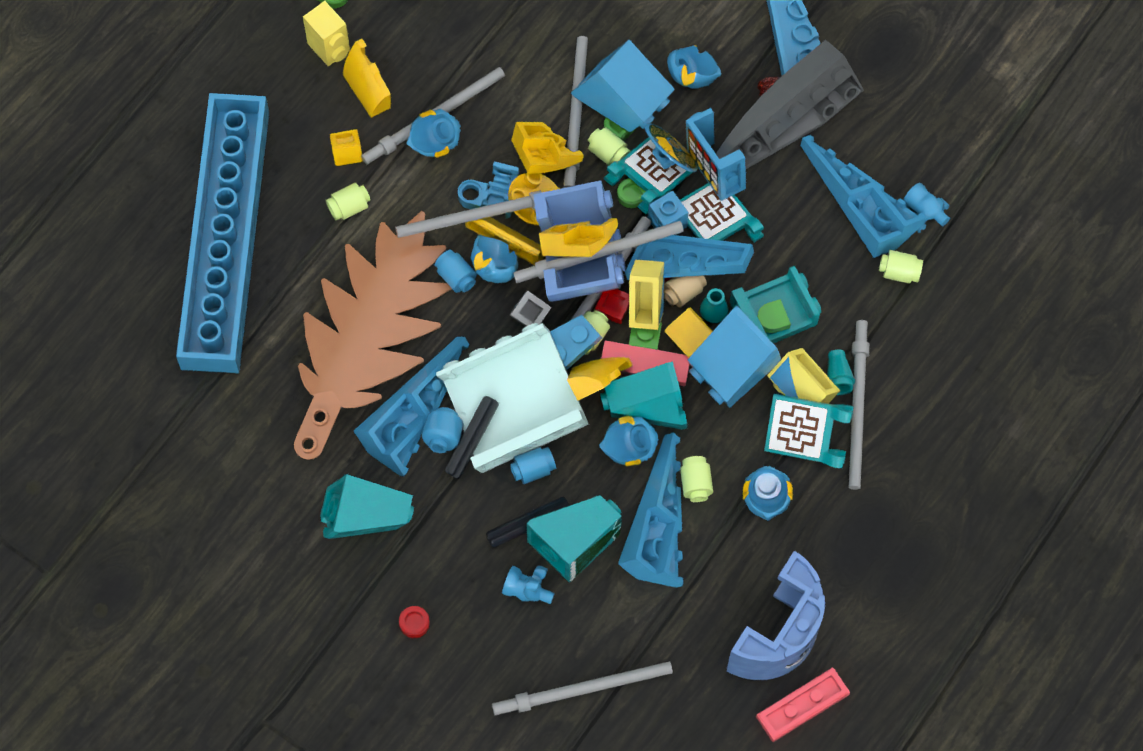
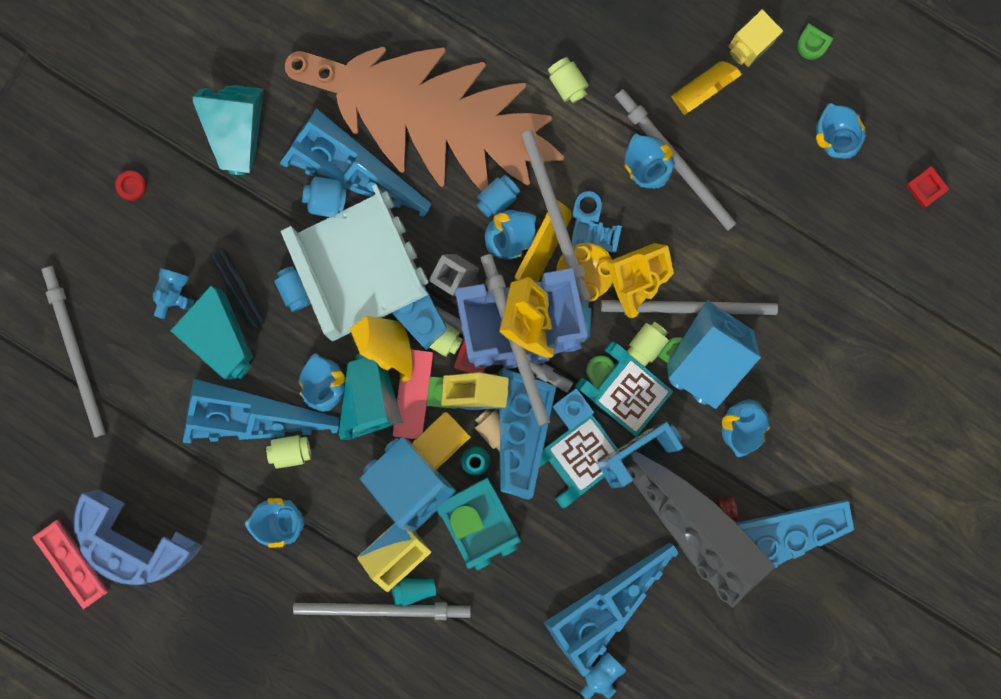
camera: 85 degrees right, 20 degrees up
yellow slope [330,129,363,166] -> none
black axle [445,396,499,479] -> none
shield [645,123,698,172] -> none
flag [764,394,854,468] -> none
yellowish green brick [879,250,923,284] -> none

